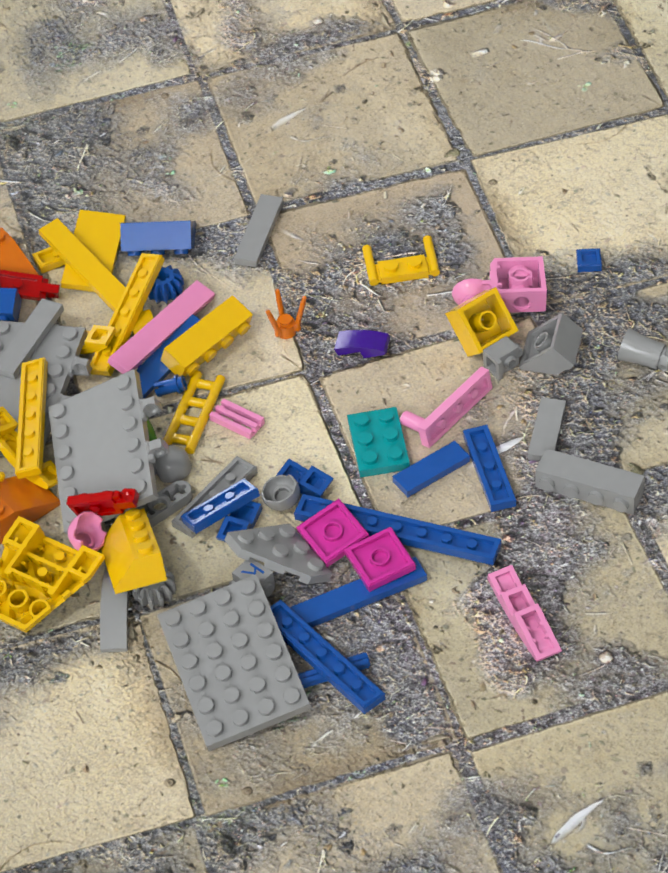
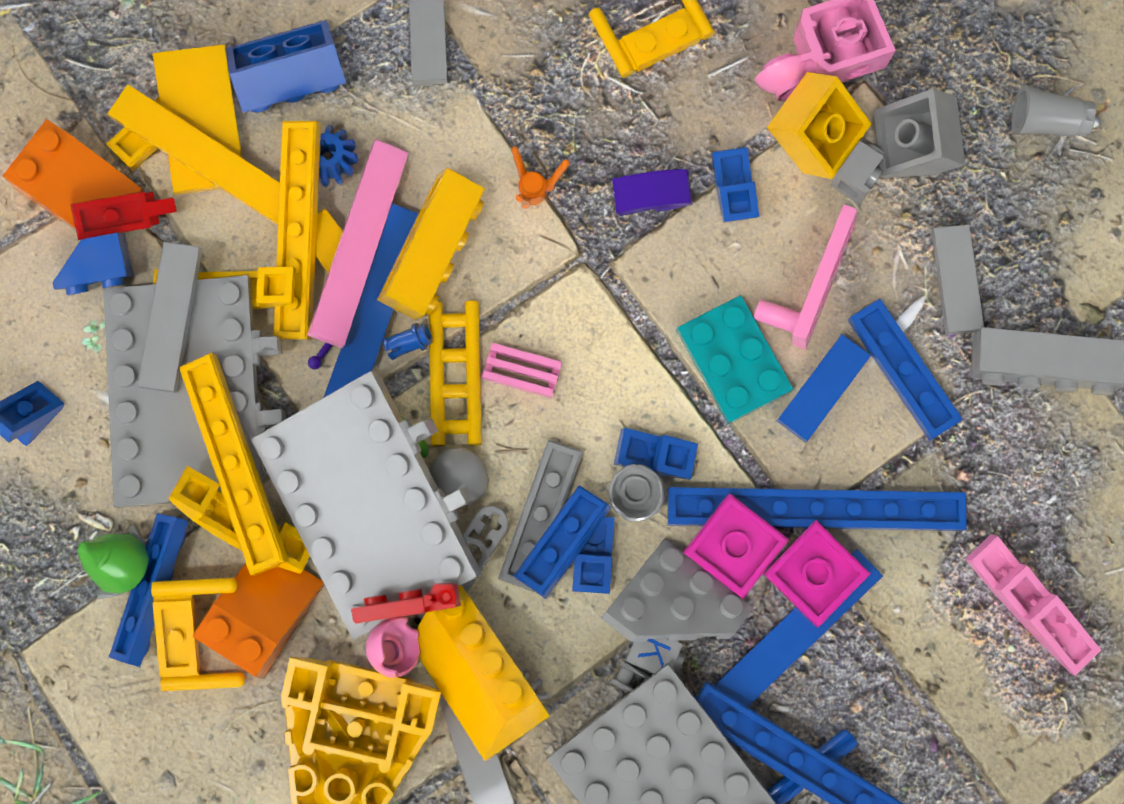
camera: 25 degrees left, 30 degrees up
none -> blue slope [711,147,759,223]

